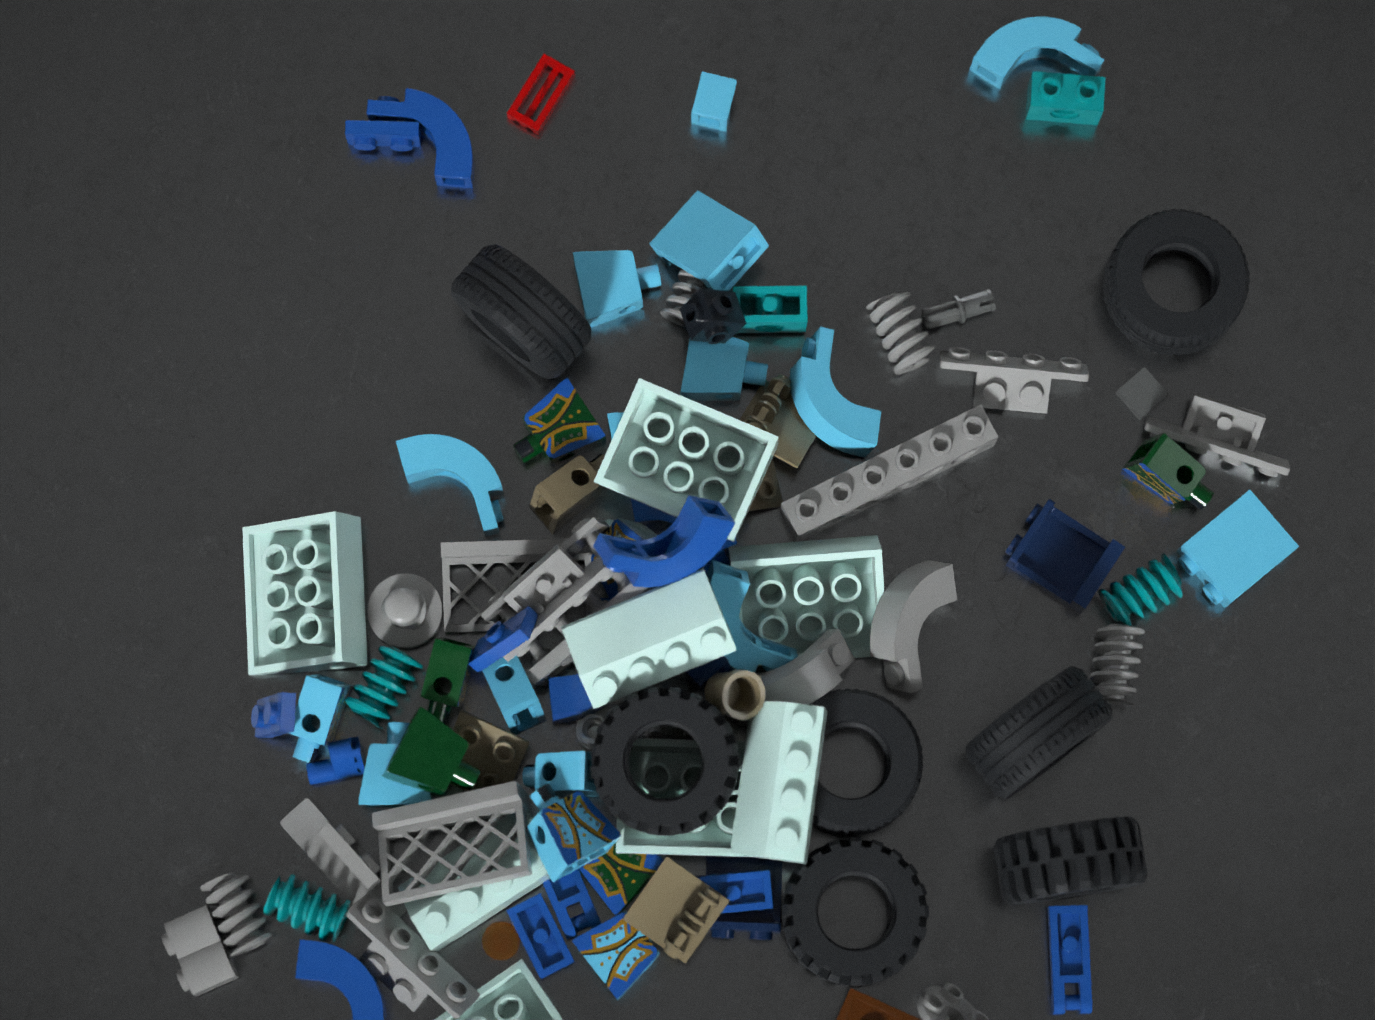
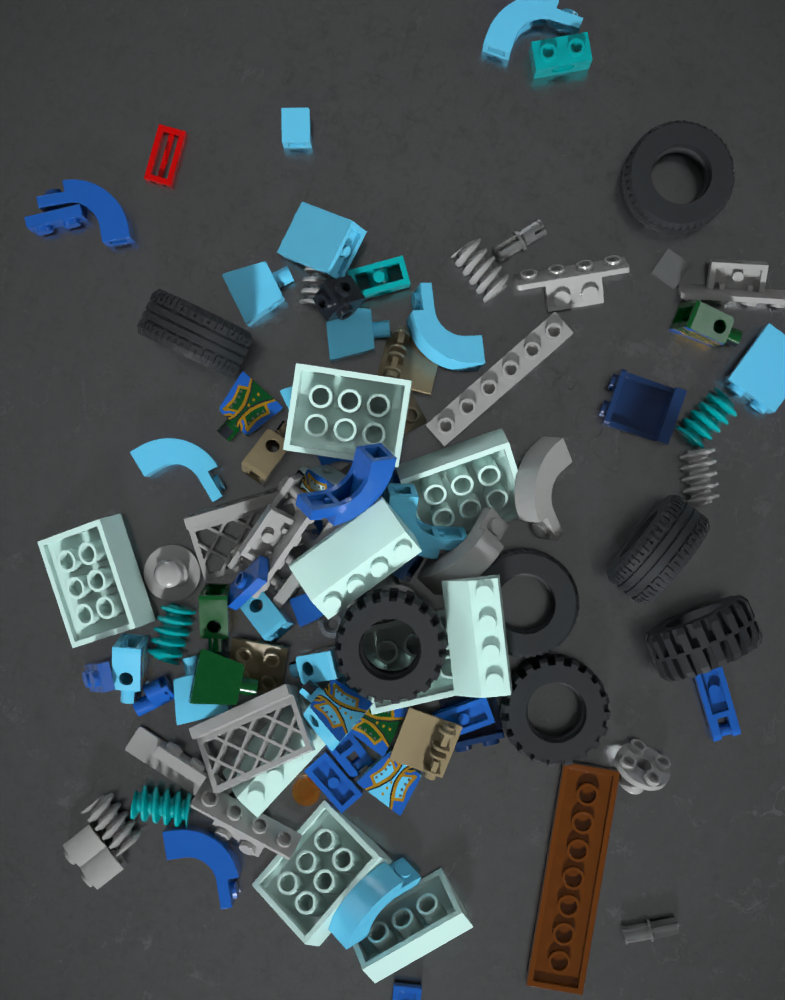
camera: 10 degrees left, 10 degrees up
dark tan piece [705,669,766,720] -> none

